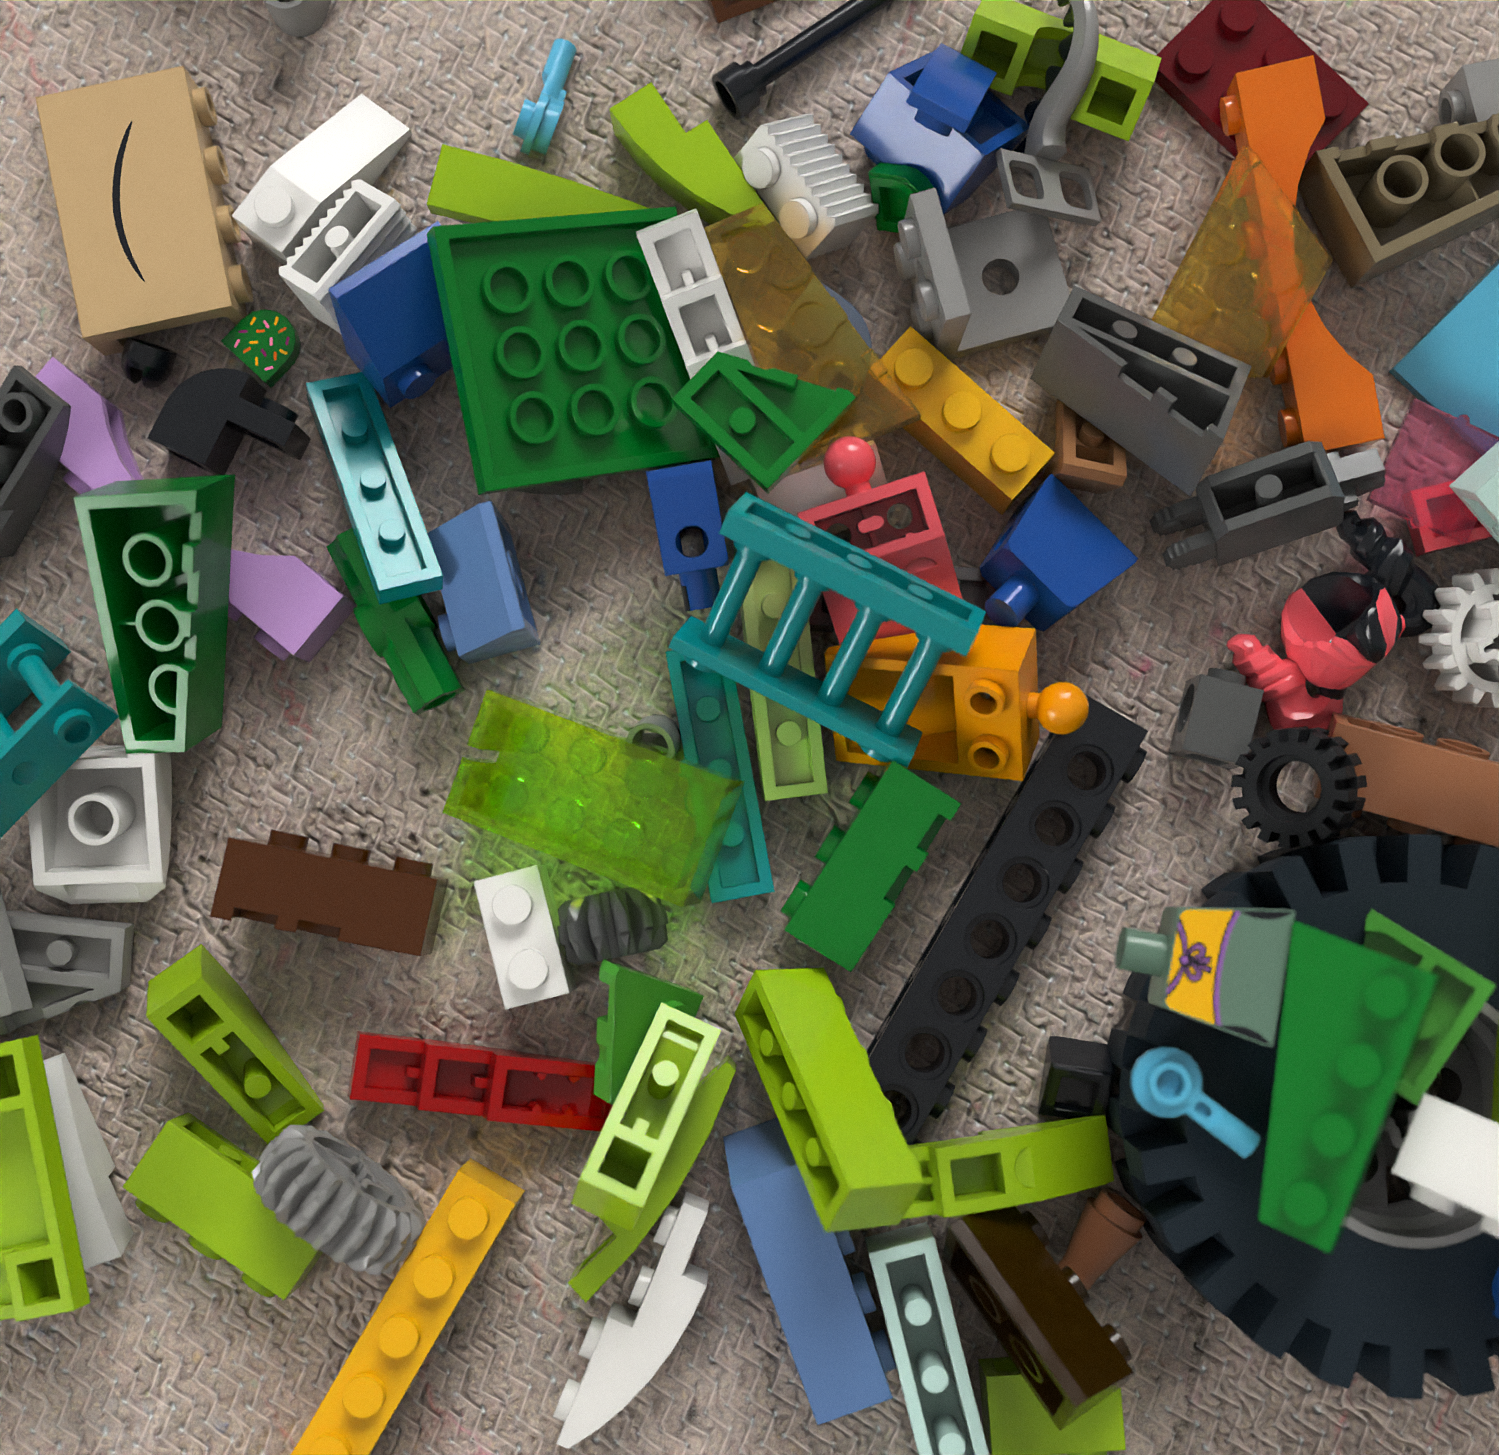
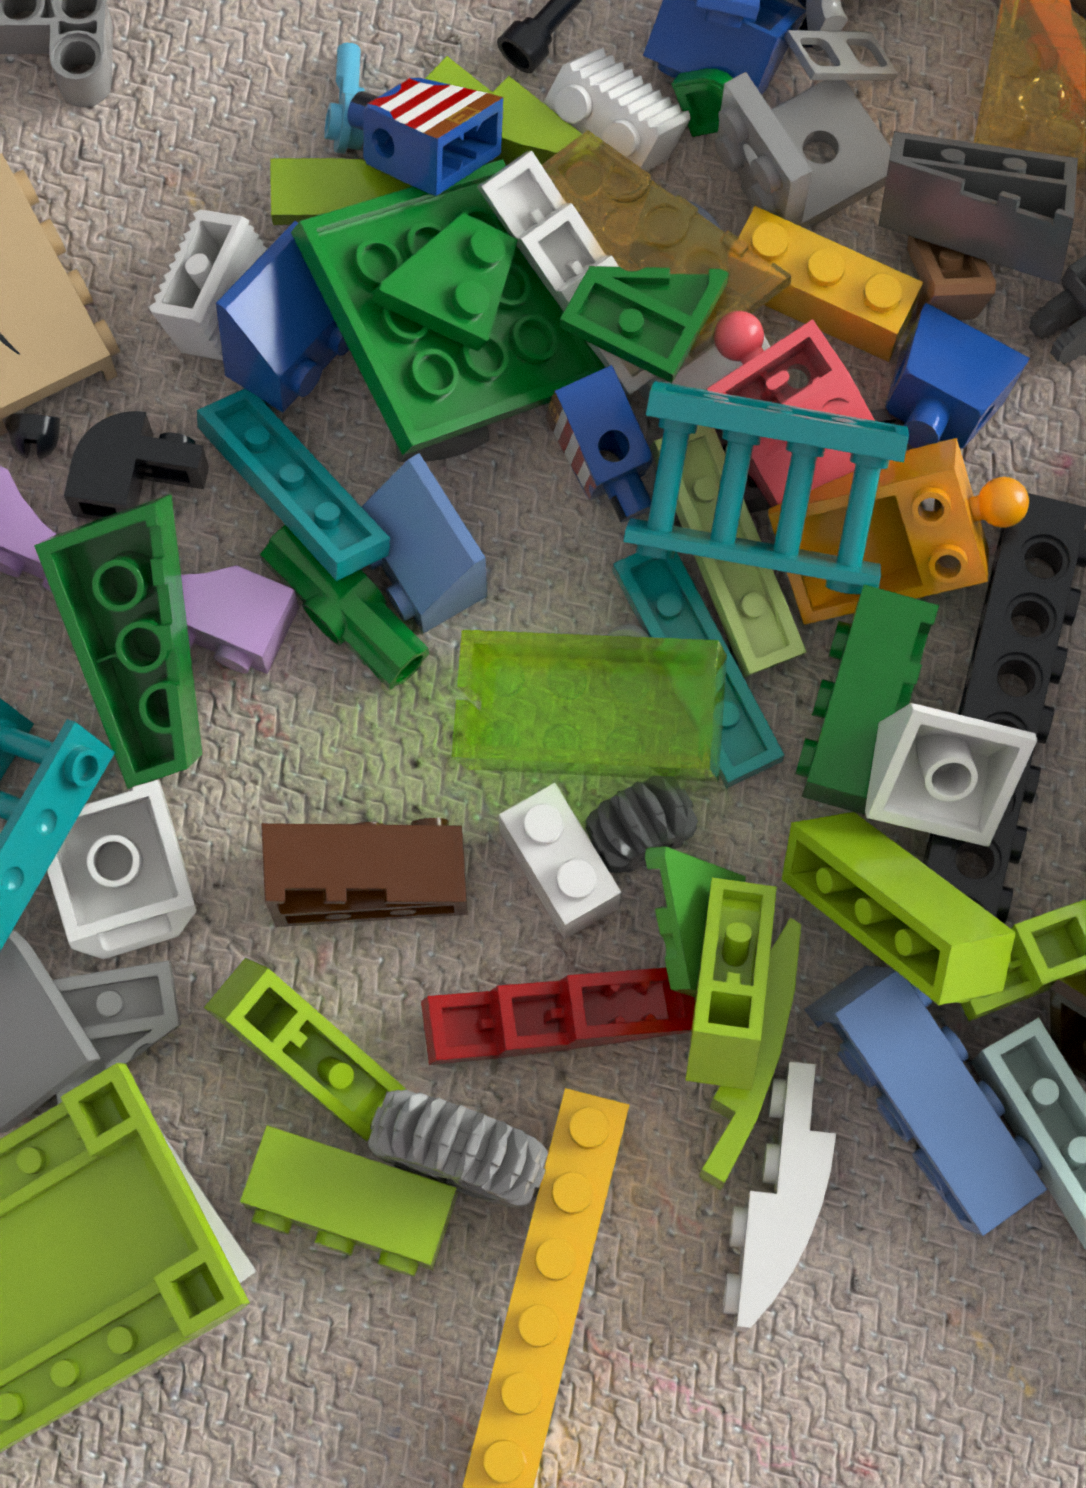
camera: 20 degrees left, 10 degrees down
green tile [221,309,301,388] -> none
white slope [231,94,412,265] -> none
none -> blue torso [347,77,503,196]
none -> green wing [370,213,518,352]
none -> white slope [865,703,1037,847]

